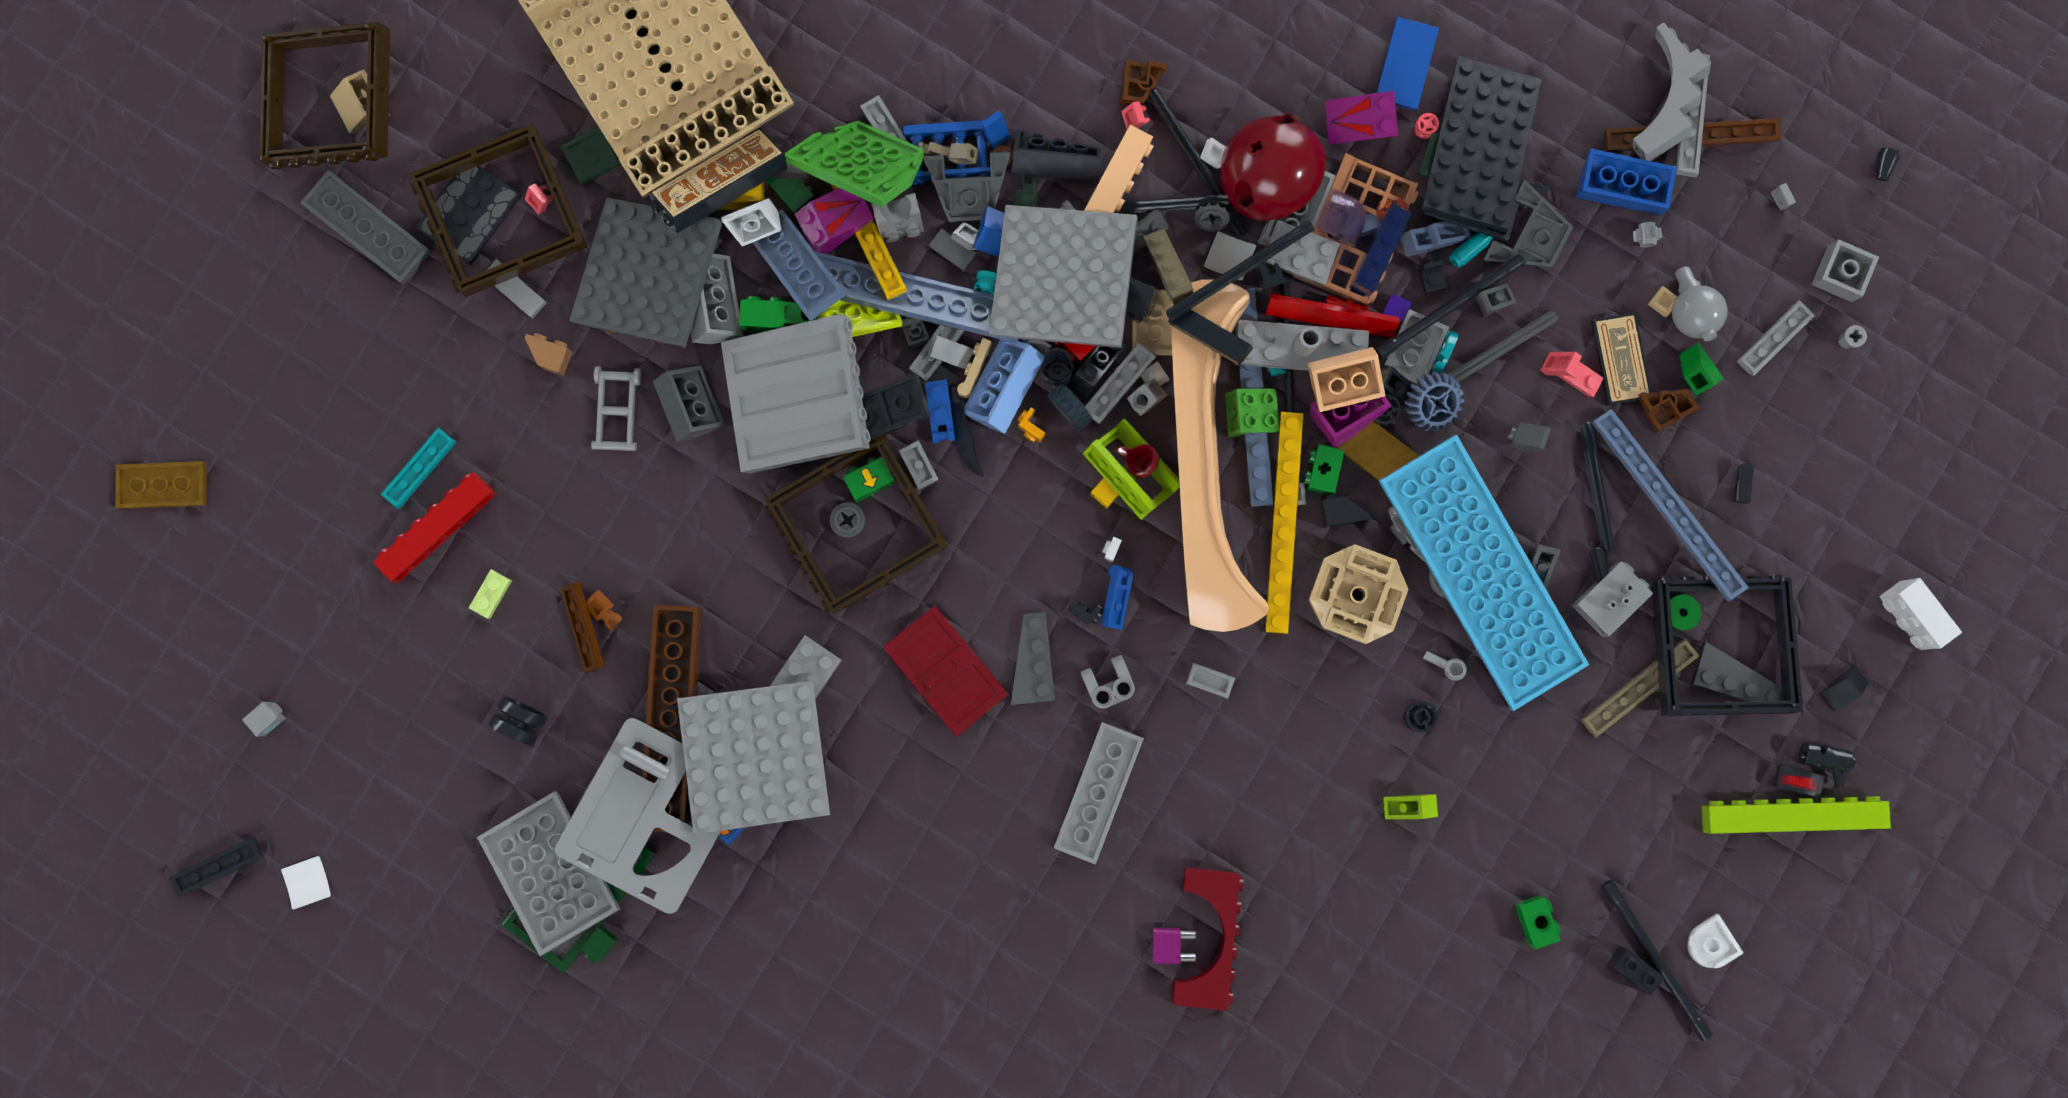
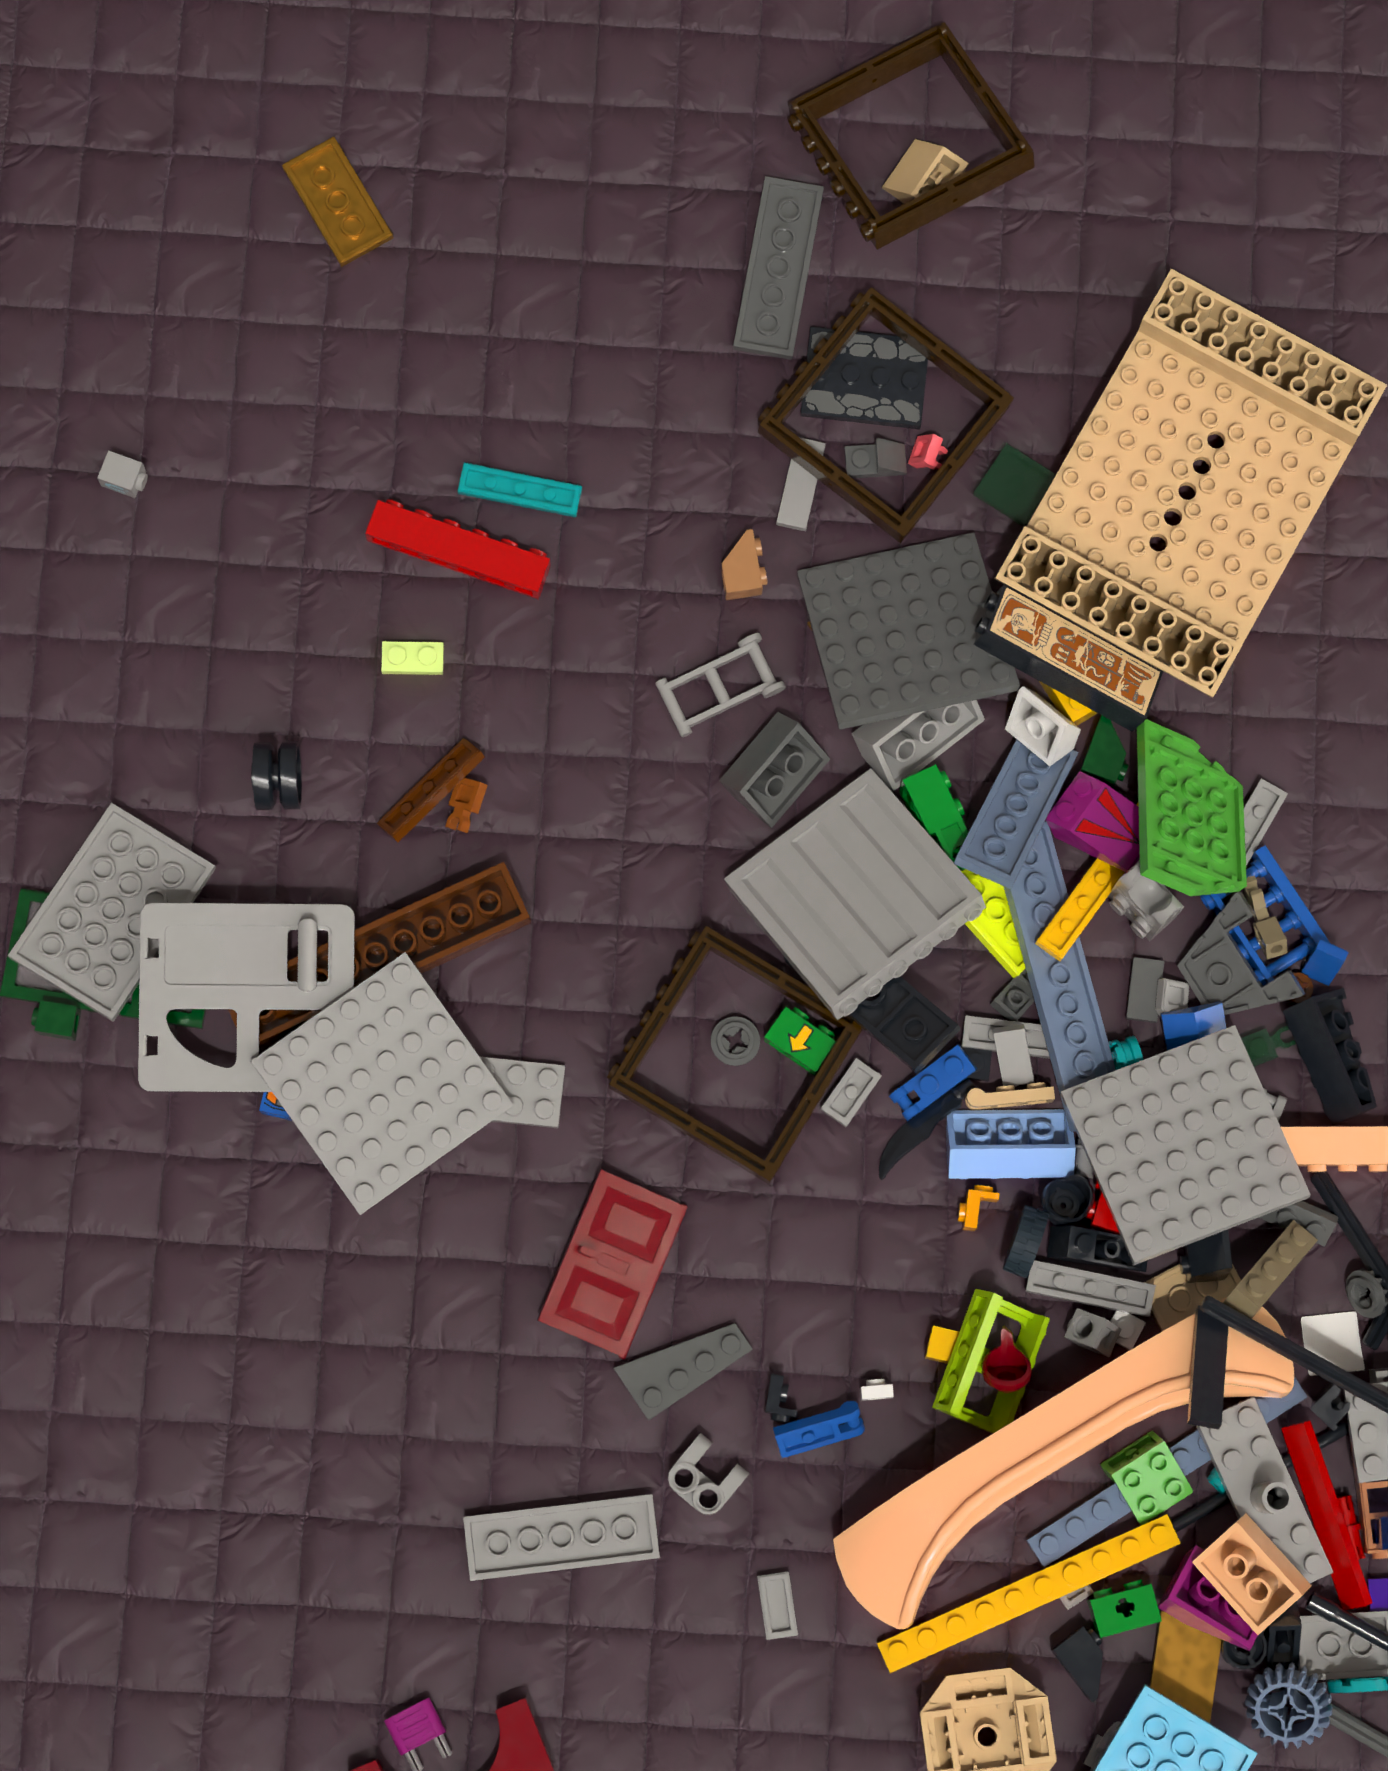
camera: 60 degrees right, 5 degrees down
none -> dark grey slope [844,438,907,478]

